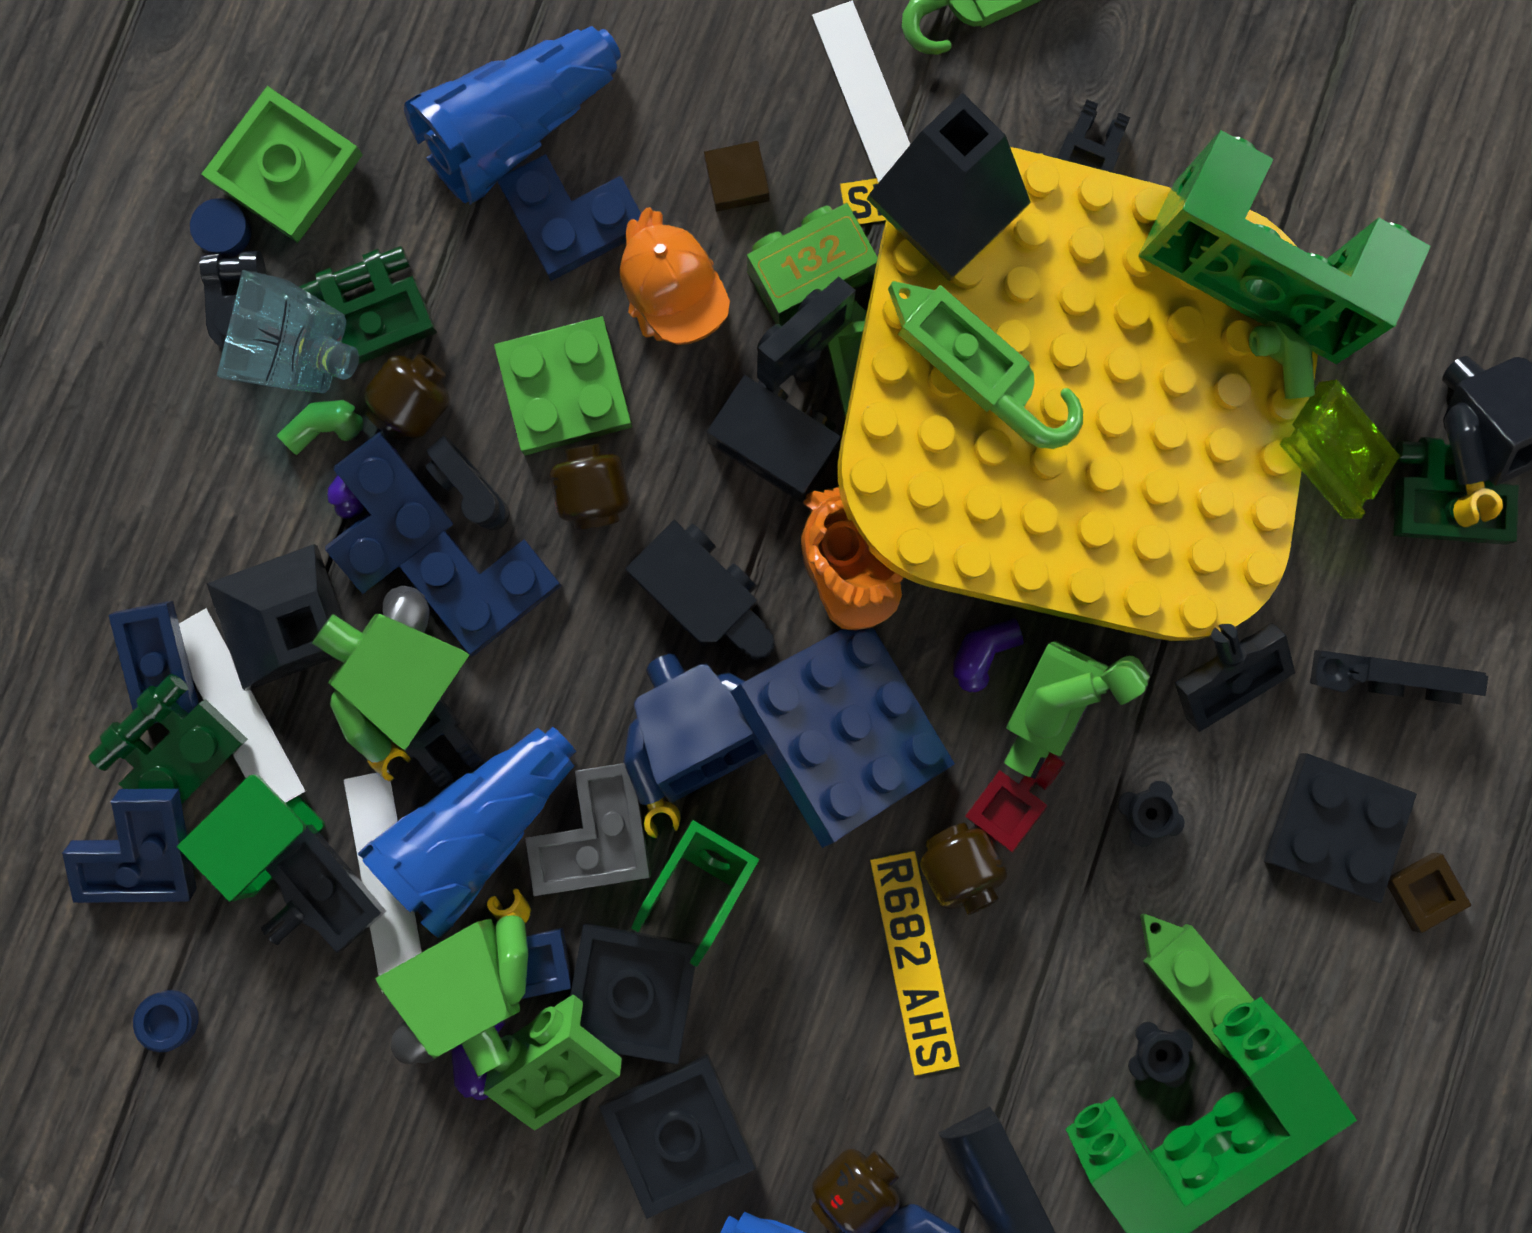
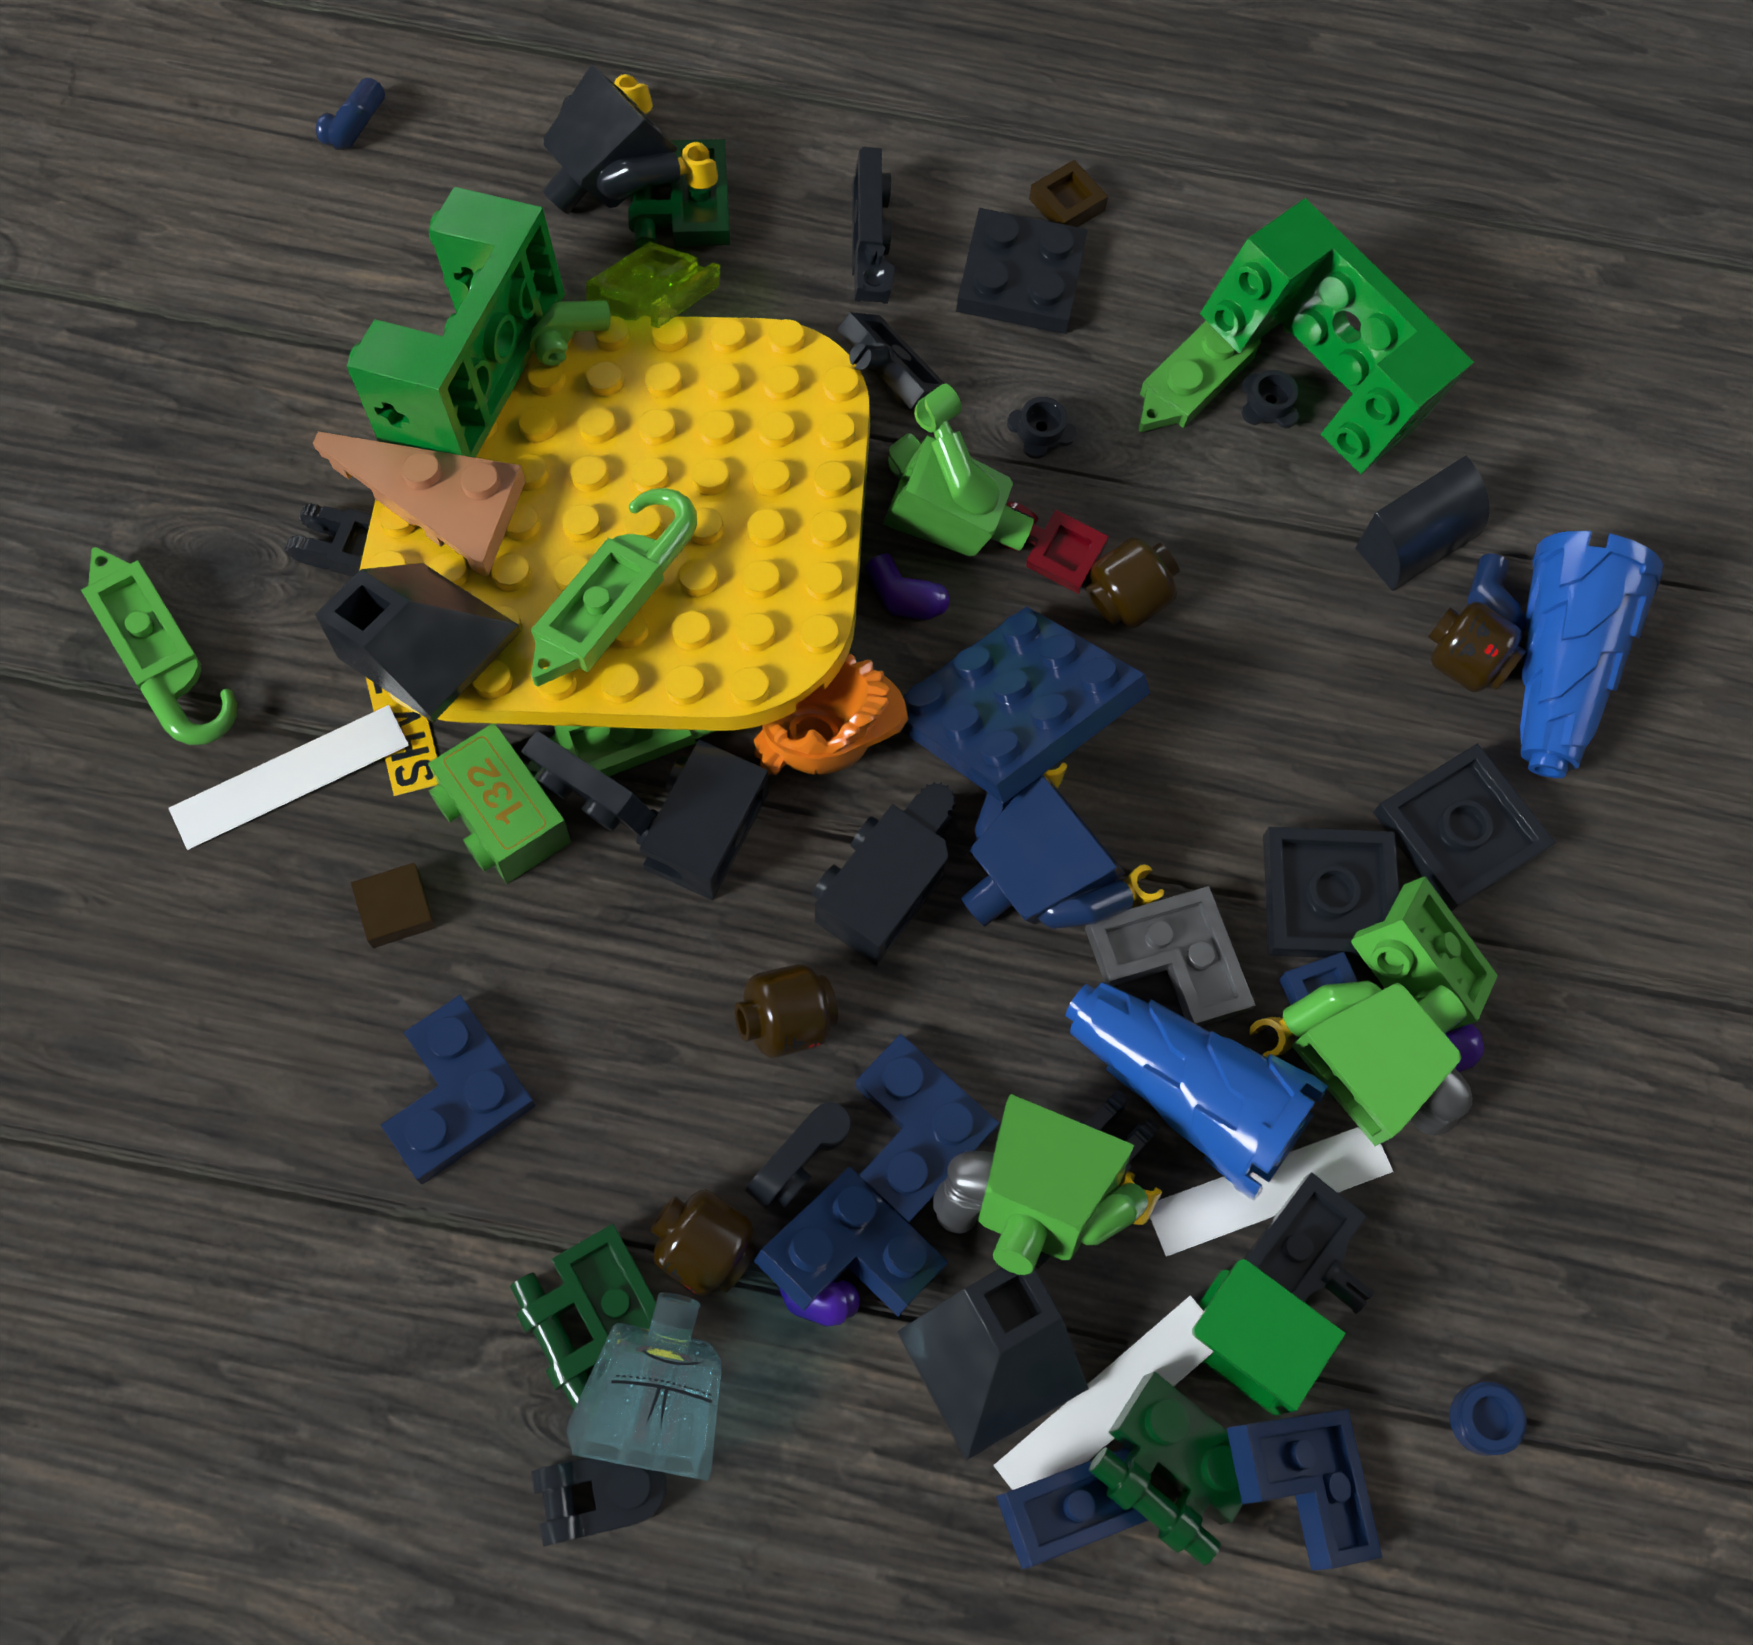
camera: 105 degrees left, 15 degrees down
dark blue tile [190,198,252,259] -> none
bright green plate [201,86,363,243] -> none
bright green arm [276,400,364,455] -> none
blue cone [404,26,621,205] -> none
bright green plate [494,316,632,456] -> none
orange hair [620,207,730,345] -> none
green piece [631,820,760,967] -> none
yellow sticker [870,851,960,1076] -> none
none -> nougat wing [313,432,526,576]

